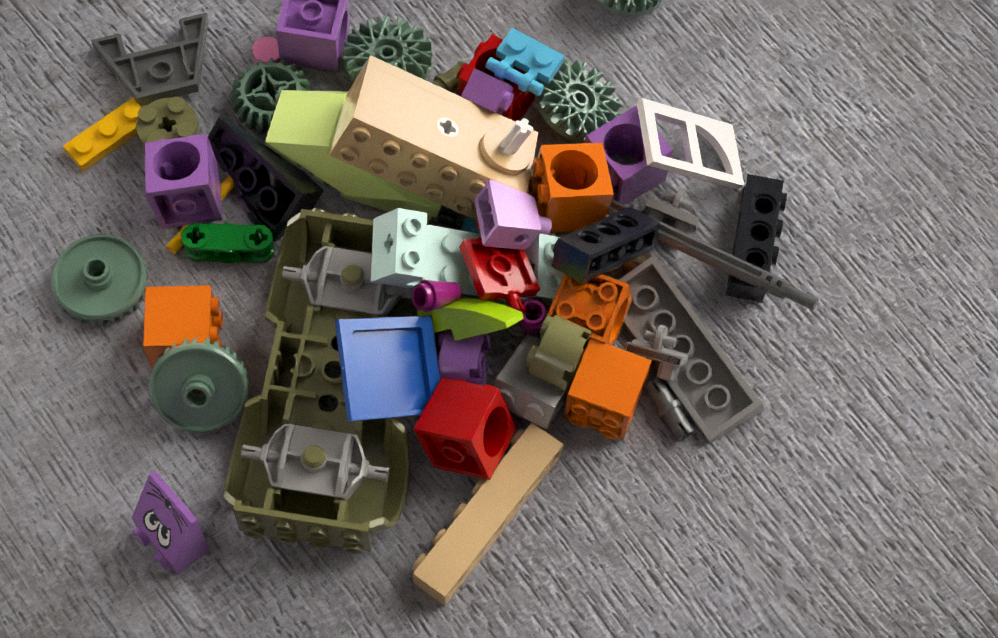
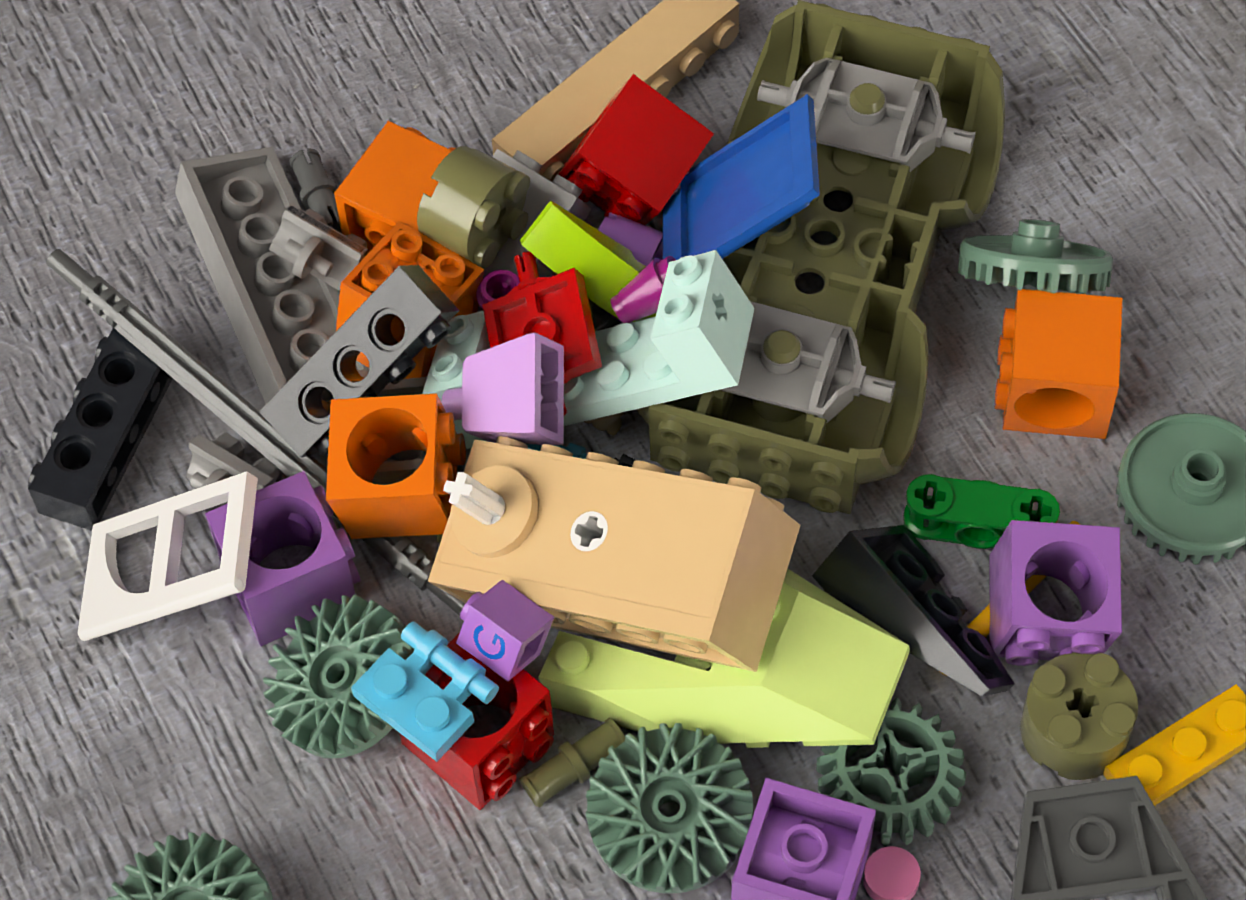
camera: 165 degrees left, 5 degrees down
medium lavender slope [132,470,209,576] -> none

